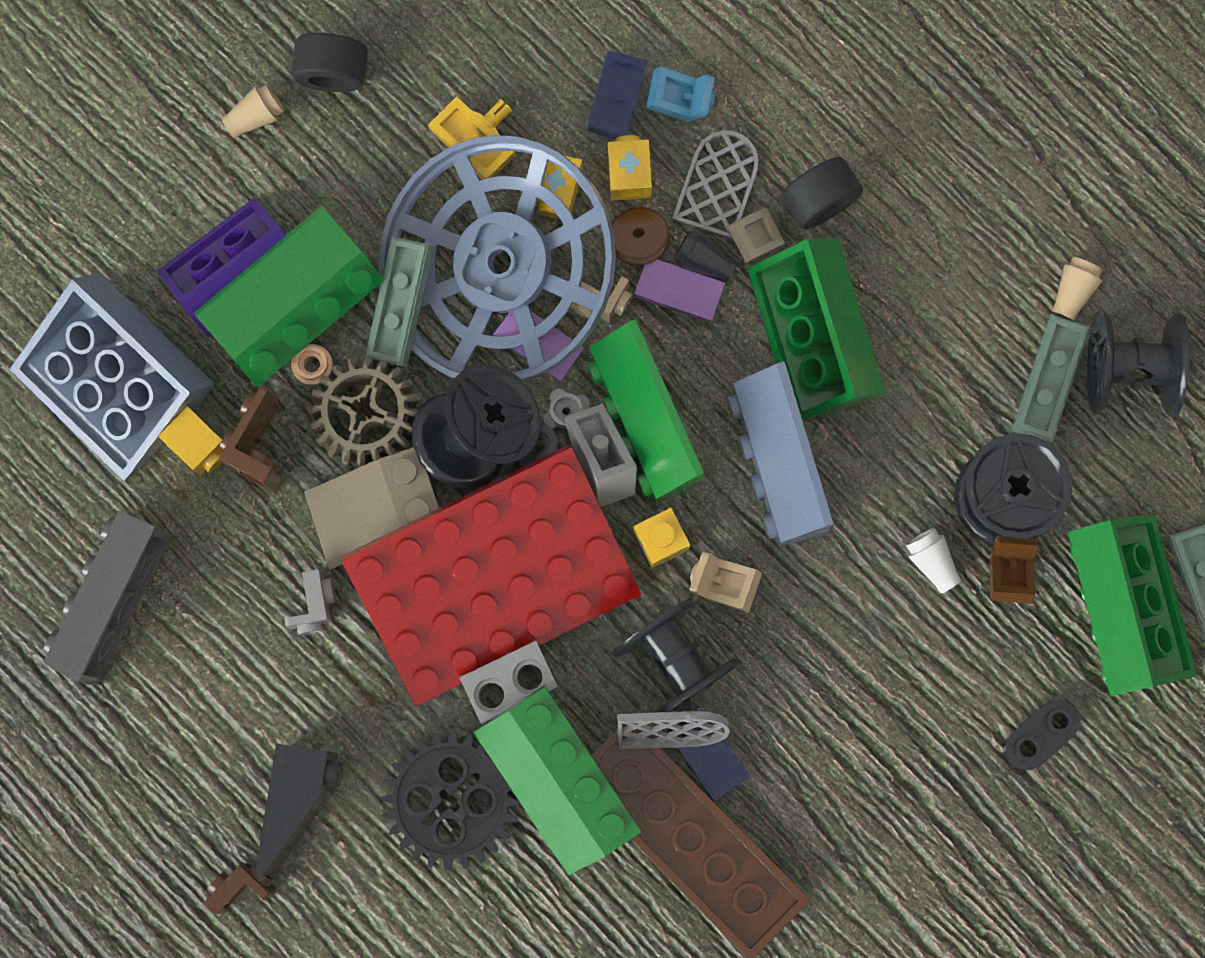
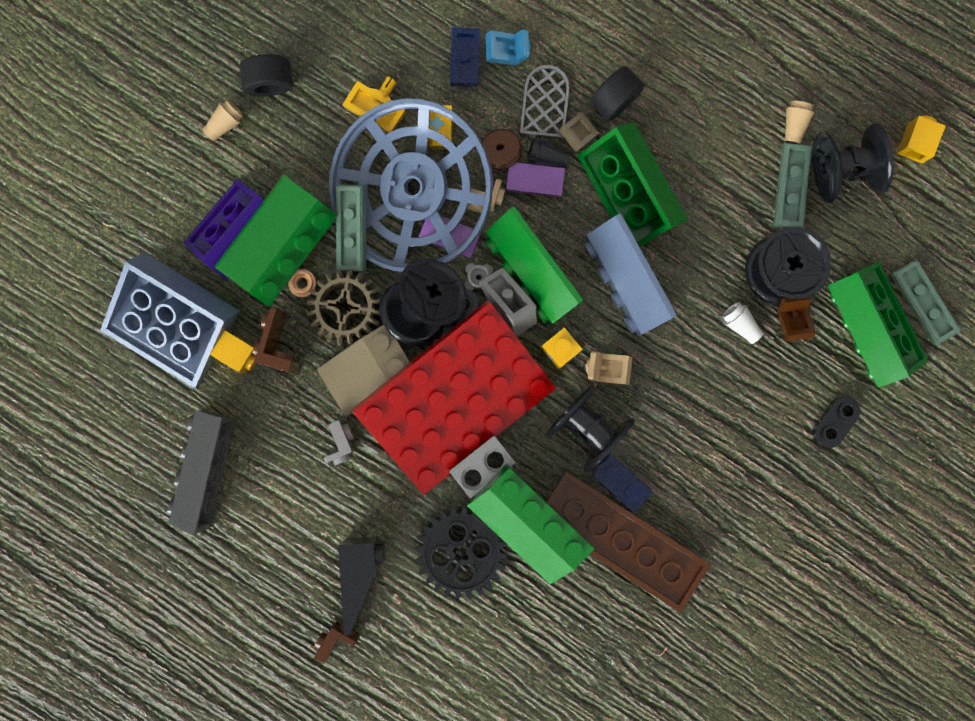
camera: 20 degrees left, 5 degrees up
yellow brick [608,135,652,201] -> none
light grey window [616,711,730,750] -> none

